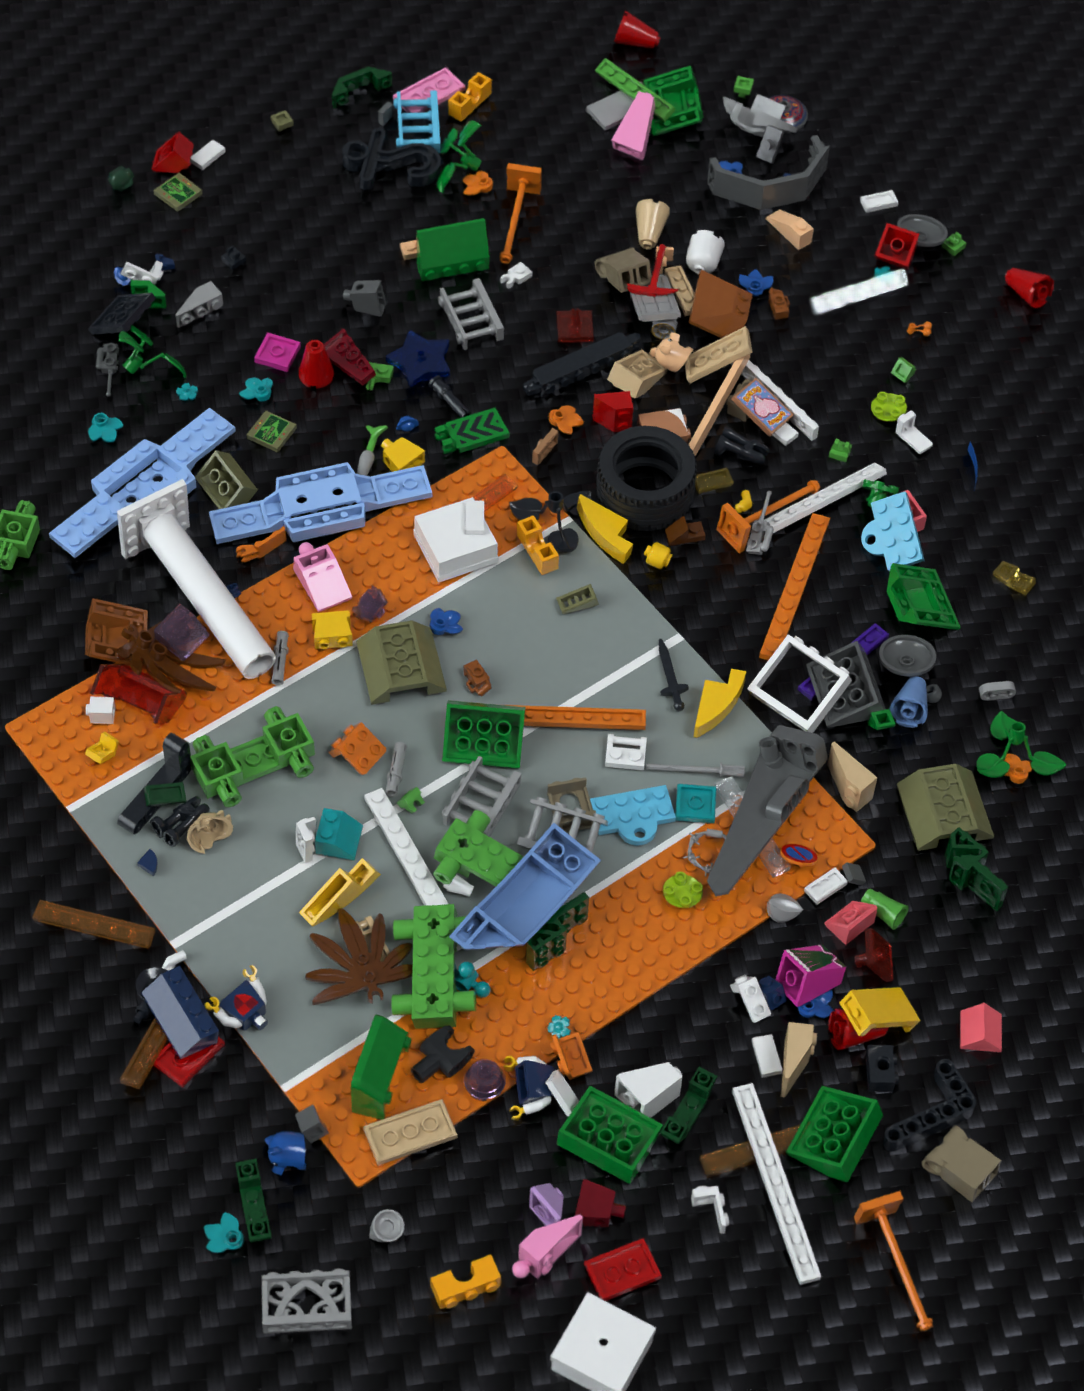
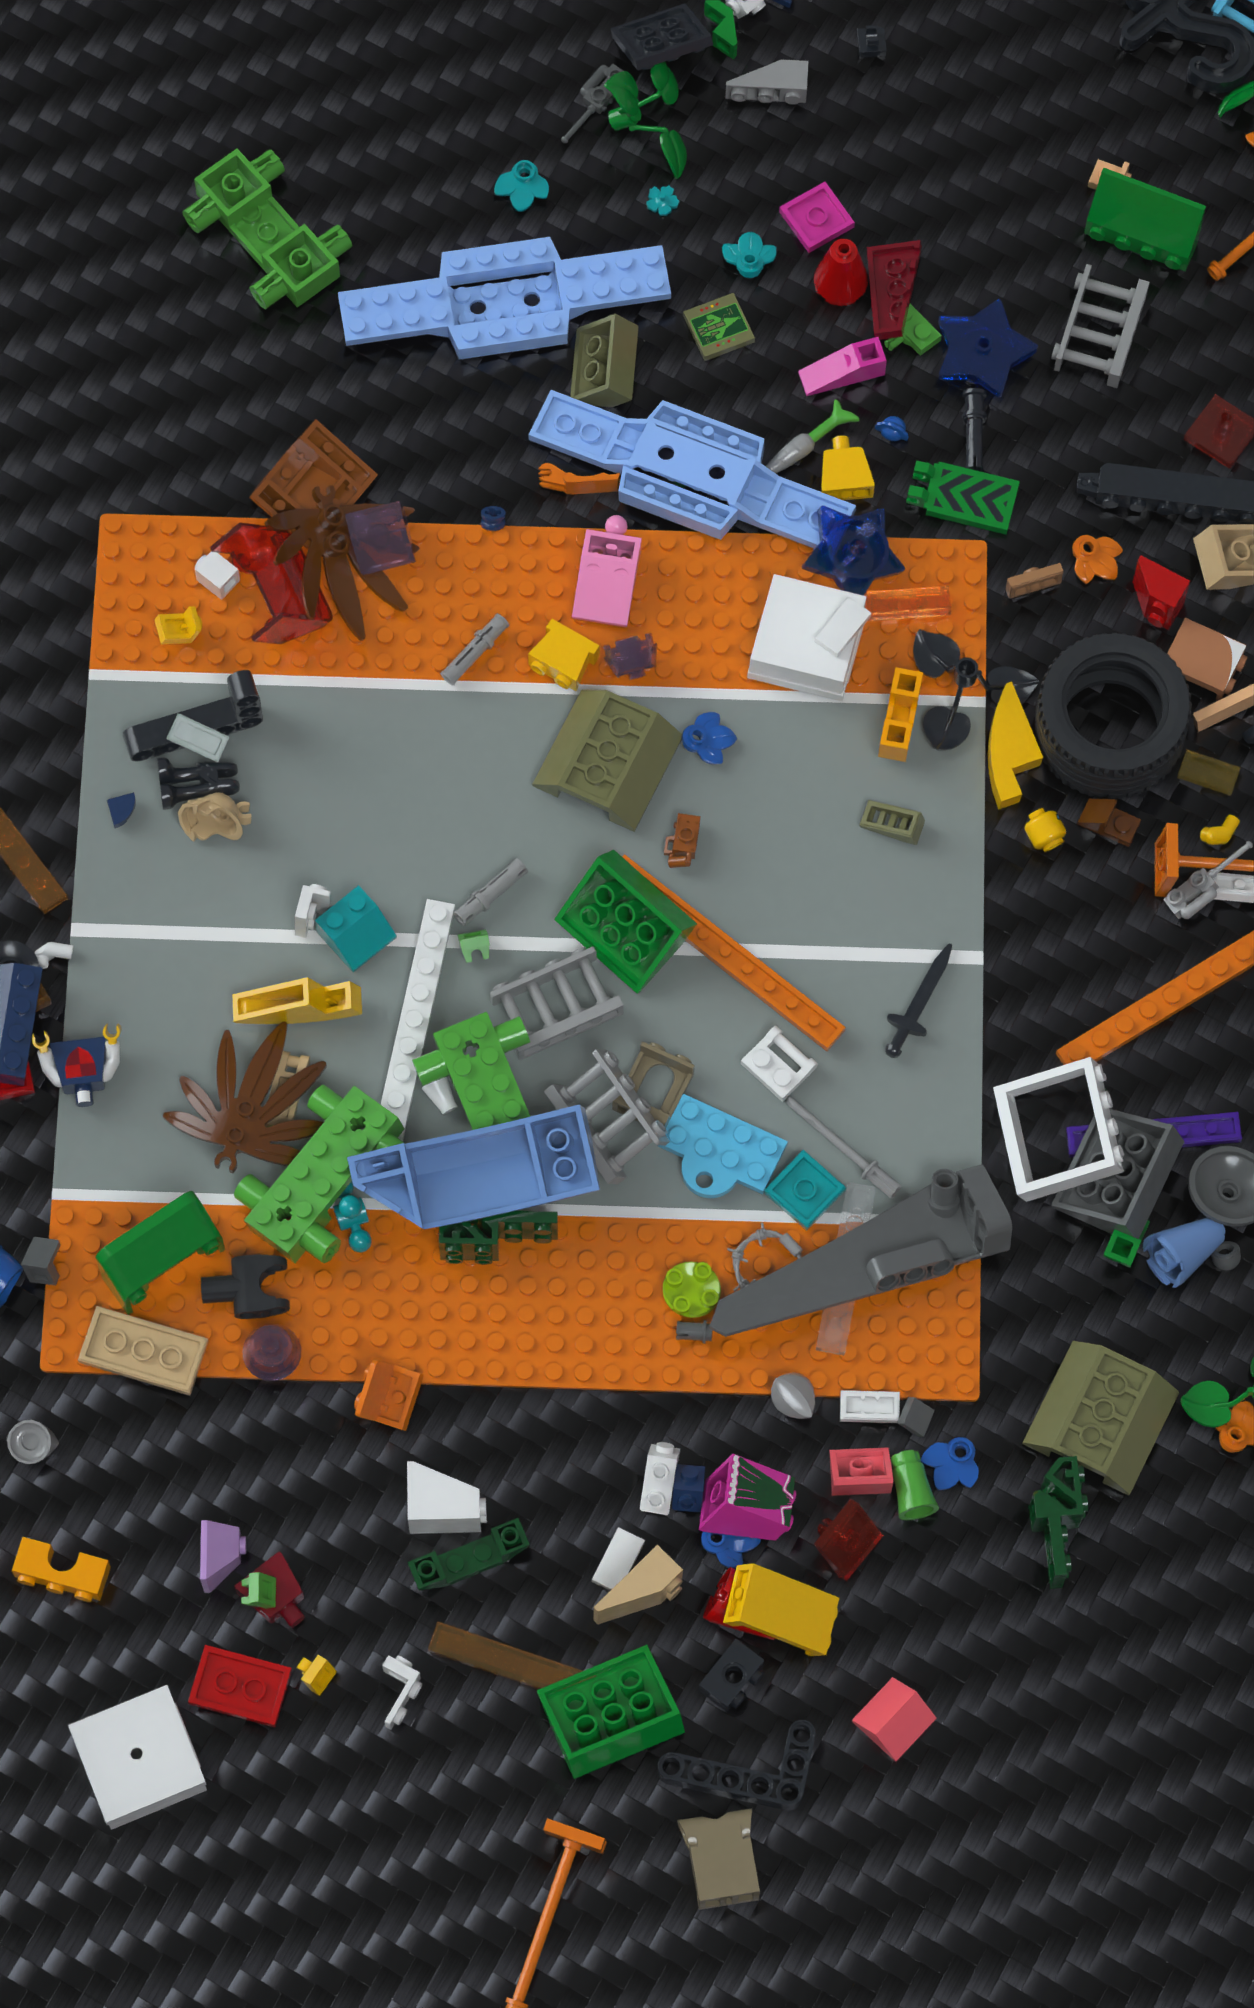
camera: 40 degrees right, 15 degrees up
white piece [117,479,276,679] -> none
bright green piece [190,706,315,807] -> none
orange bracket [328,722,386,775] -> none
dark grey torso [343,280,387,316] -> none
white plate [501,262,532,288] -> none
dark blue torso [504,1056,555,1120] -> none
bright pink slope [512,1215,583,1279] -> none
white tile [546,1069,579,1116] -> none
teal plant [547,1015,571,1038] -> none
green slope [557,1086,663,1184] -> none
yellow slope [694,669,746,738] -> none
white plate [732,1083,821,1285] -> none
piece [780,843,819,868] -> none
tan slope [827,742,877,812] -> none
none -> bright green tile [241,1572,276,1609]
none -> yellow tile [297,1655,337,1696]
none -> dark grey pin [676,1320,713,1344]
none -> dark pink slope [798,337,887,396]
none -> clear blue plate [801,505,905,596]
none -> blue plate [921,1437,979,1490]

